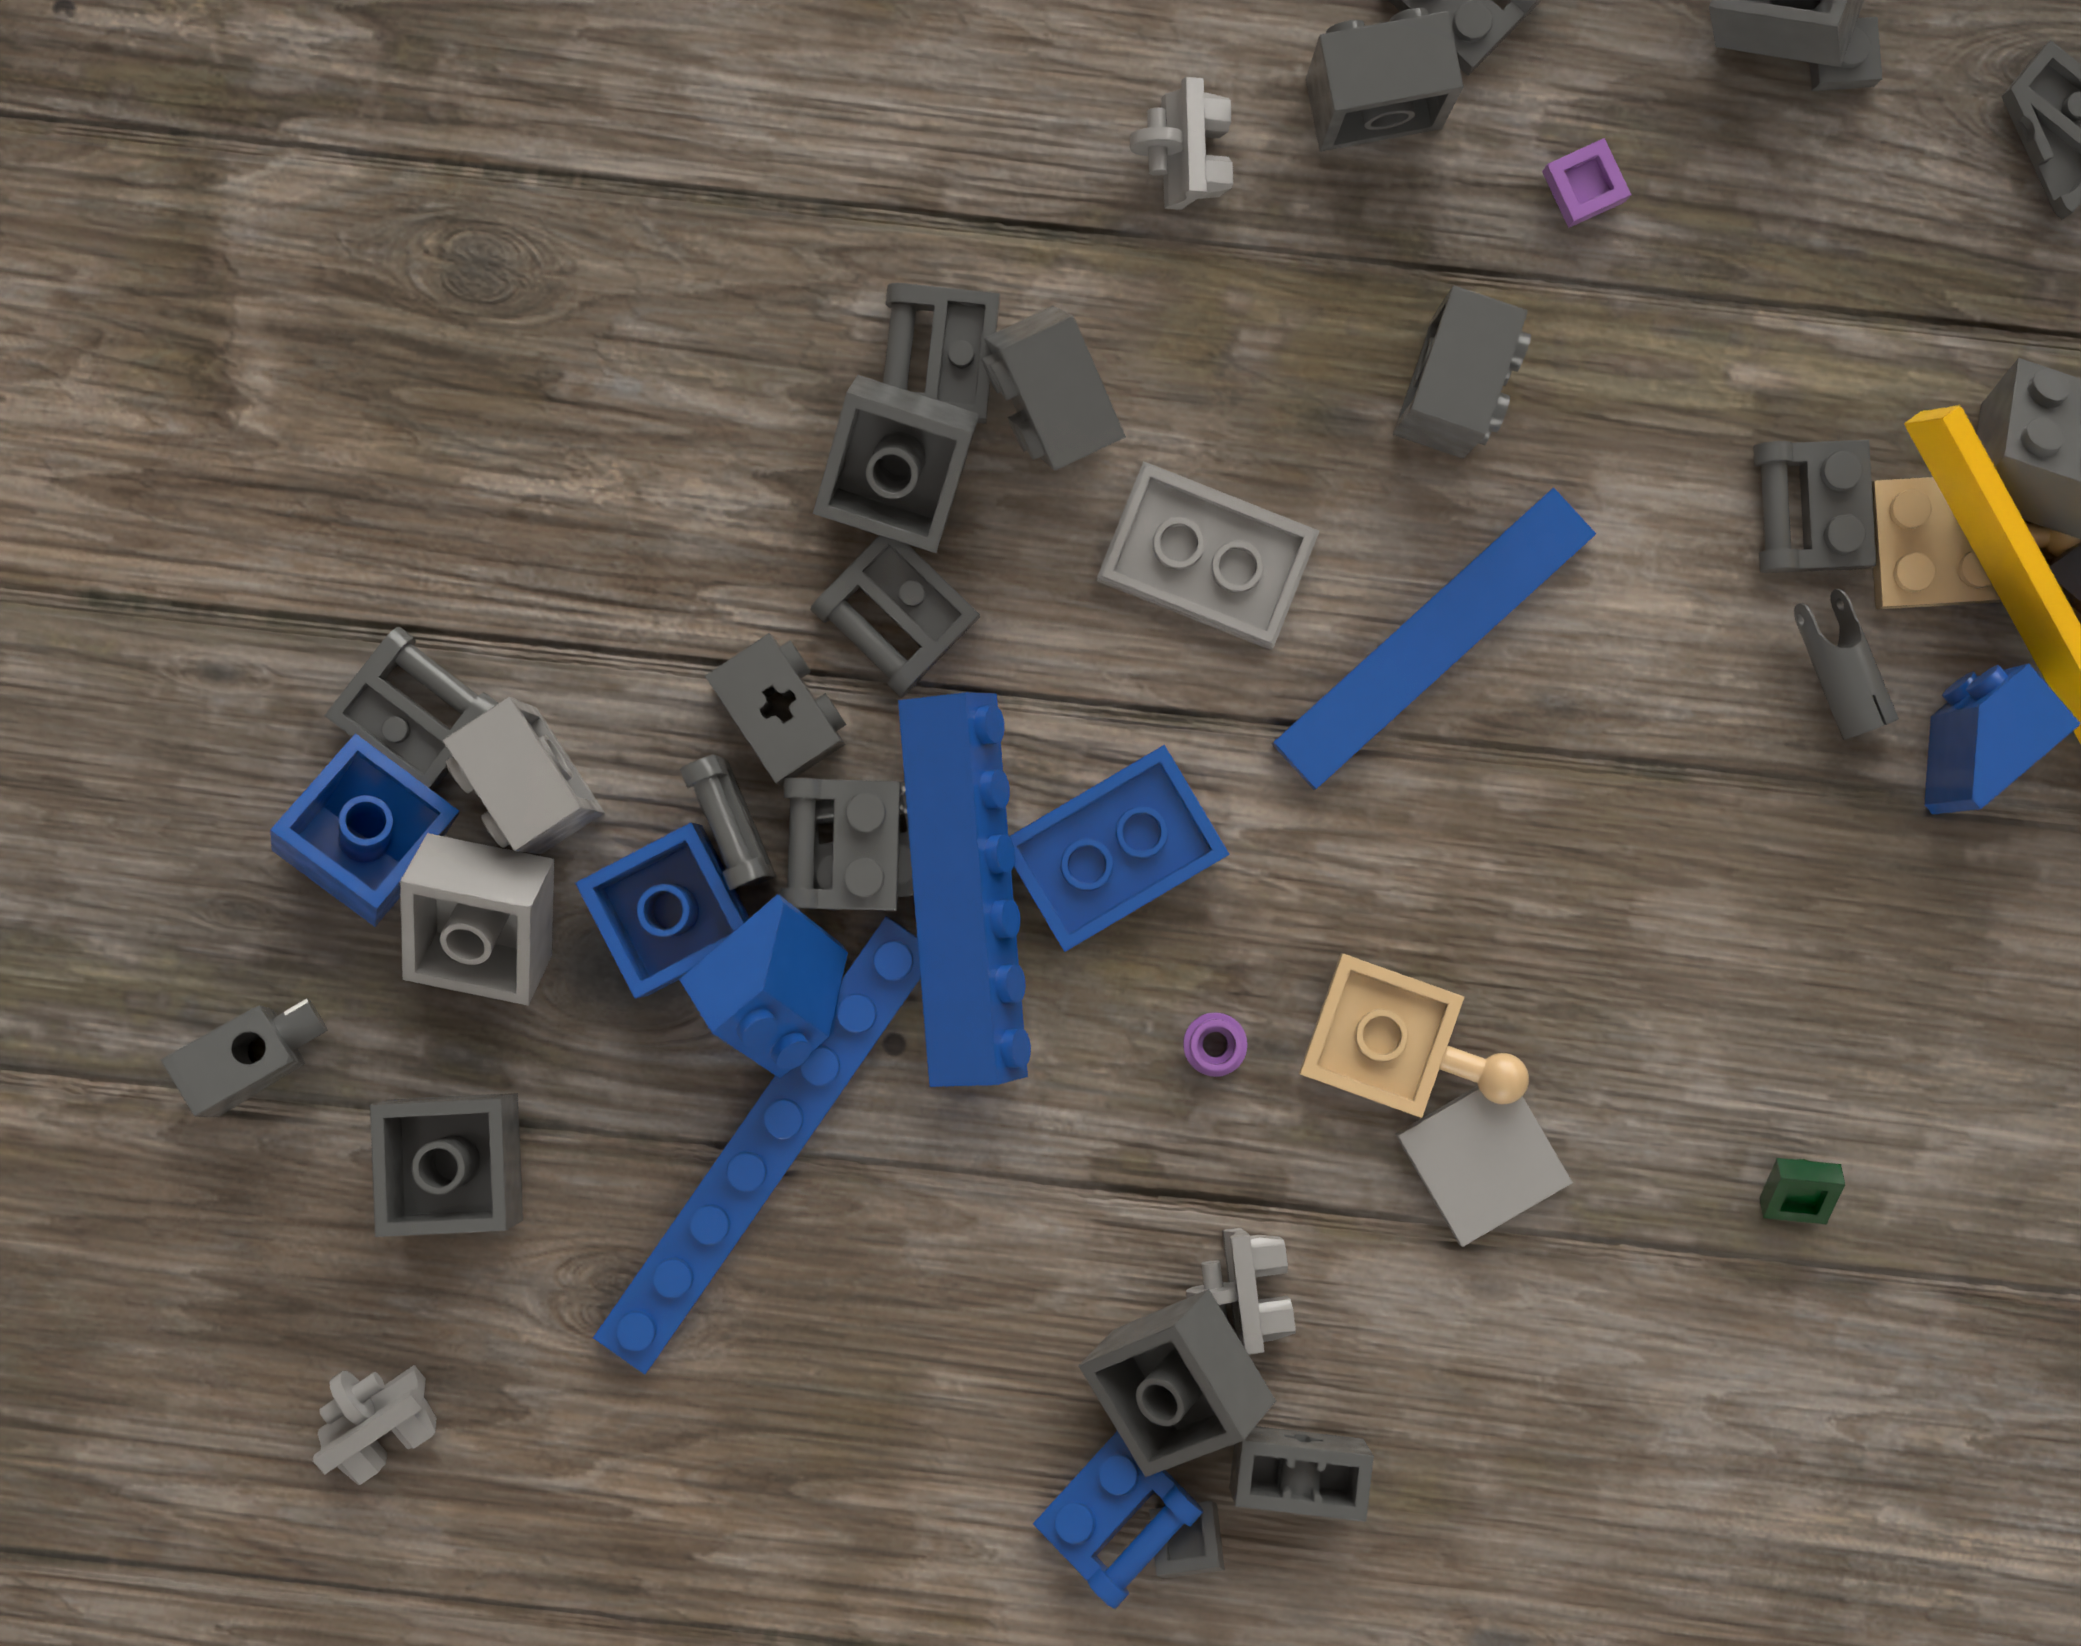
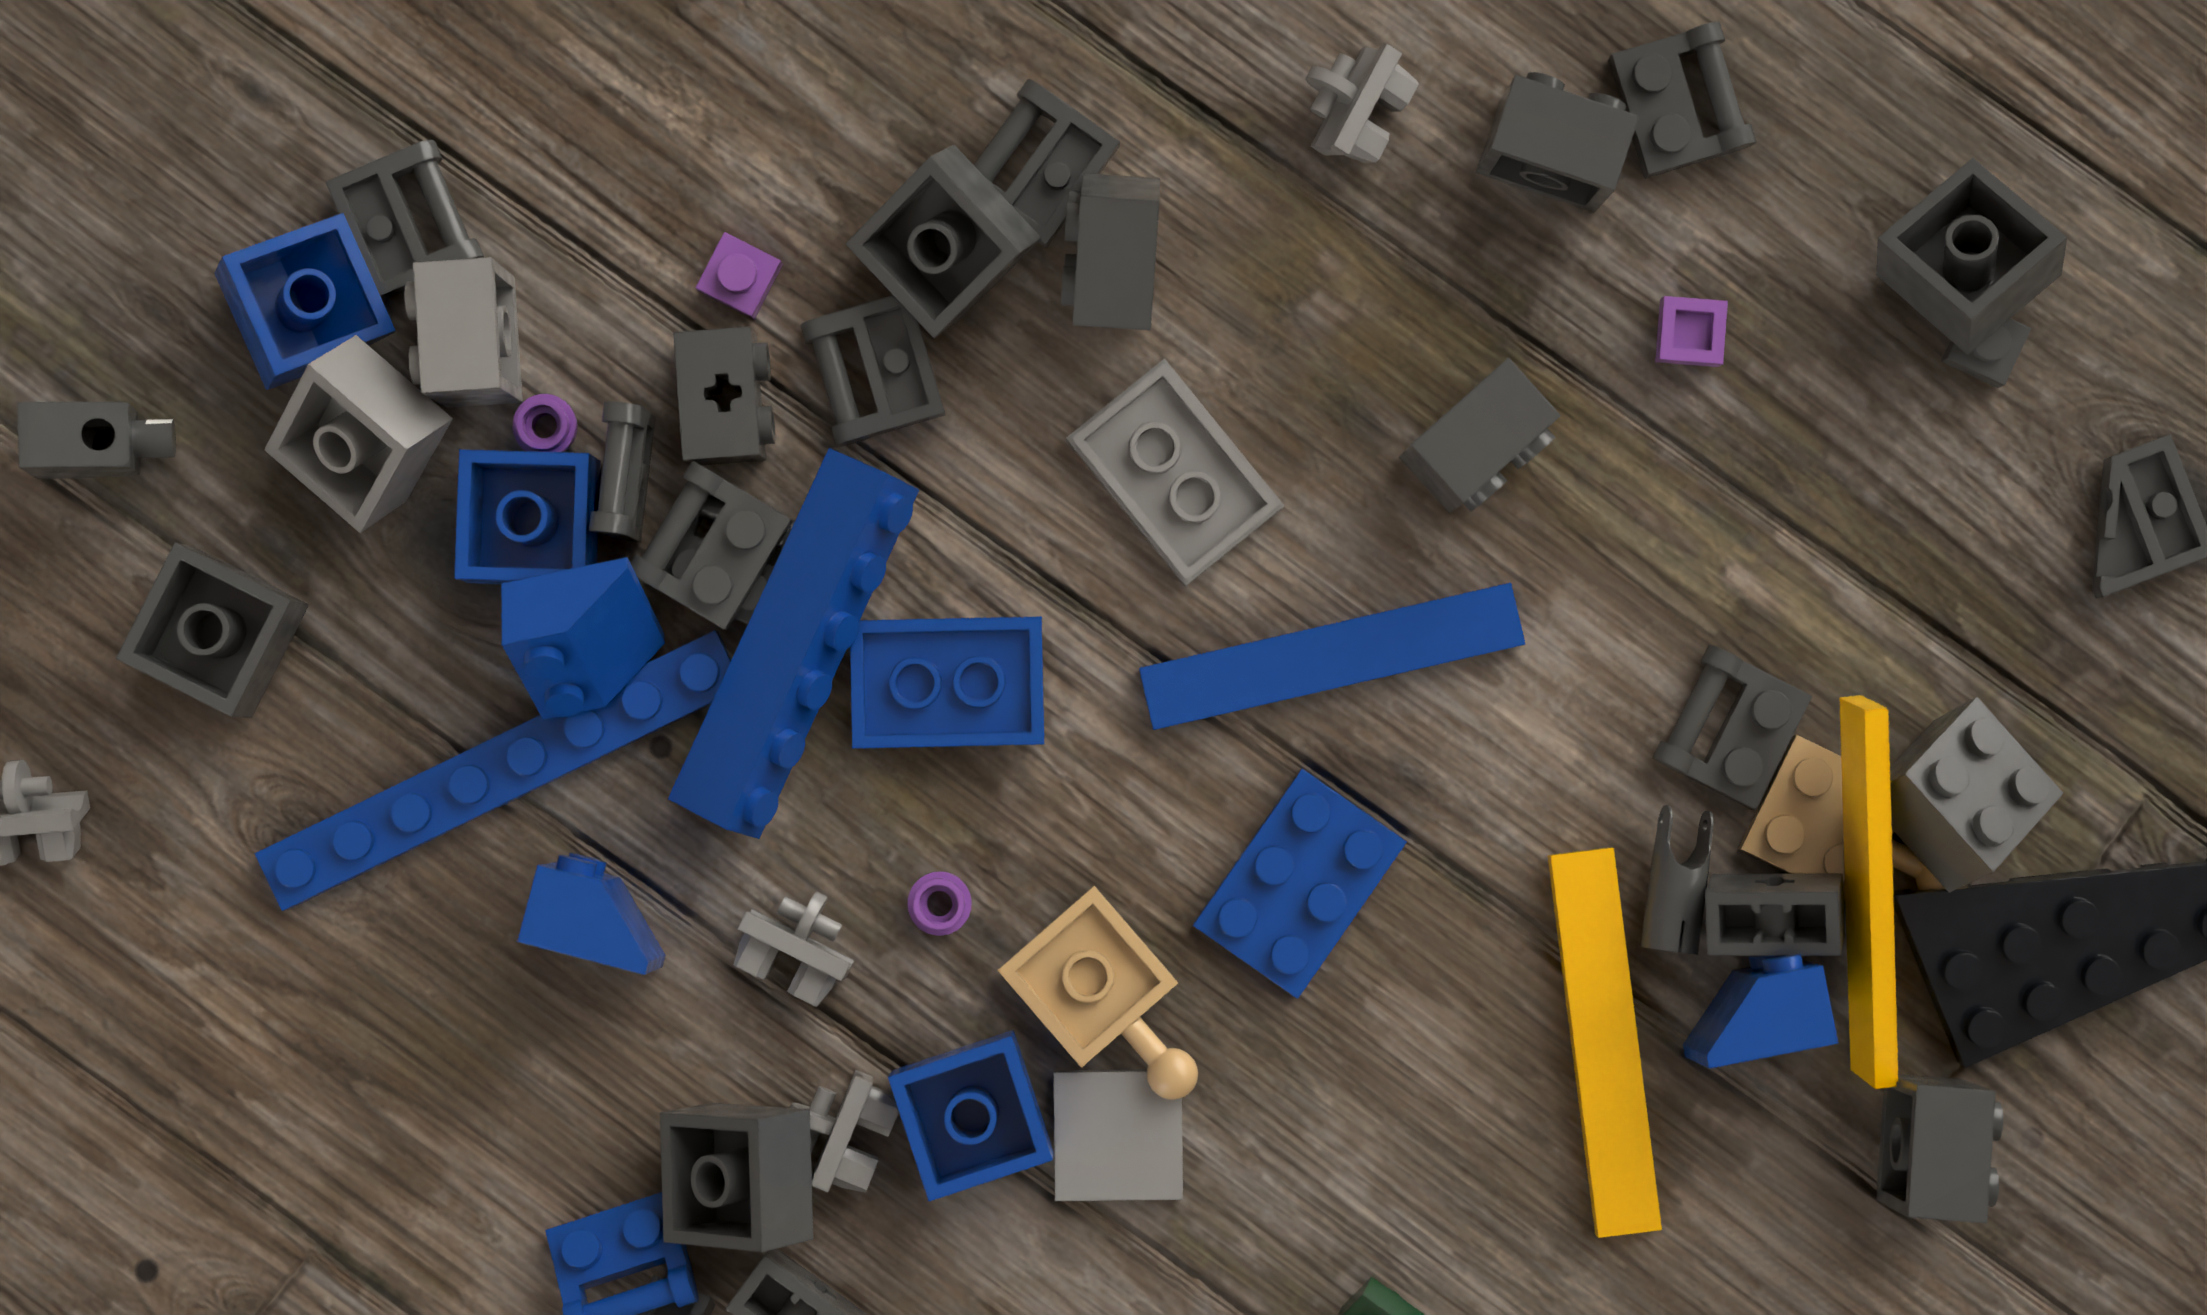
camera: 25 degrees right, 0 degrees up
none -> medium lavender plate [512,394,577,452]
none -> blue slope [517,853,666,975]
none -> medium lavender plate [695,232,783,320]
none -> light grey hips [734,891,855,1007]
none -> blue brick [888,1030,1054,1202]
none -> blue plate [1192,769,1407,999]
none -> yellow tile [1547,847,1662,1238]
none -> dark grey brick [1705,873,1845,956]

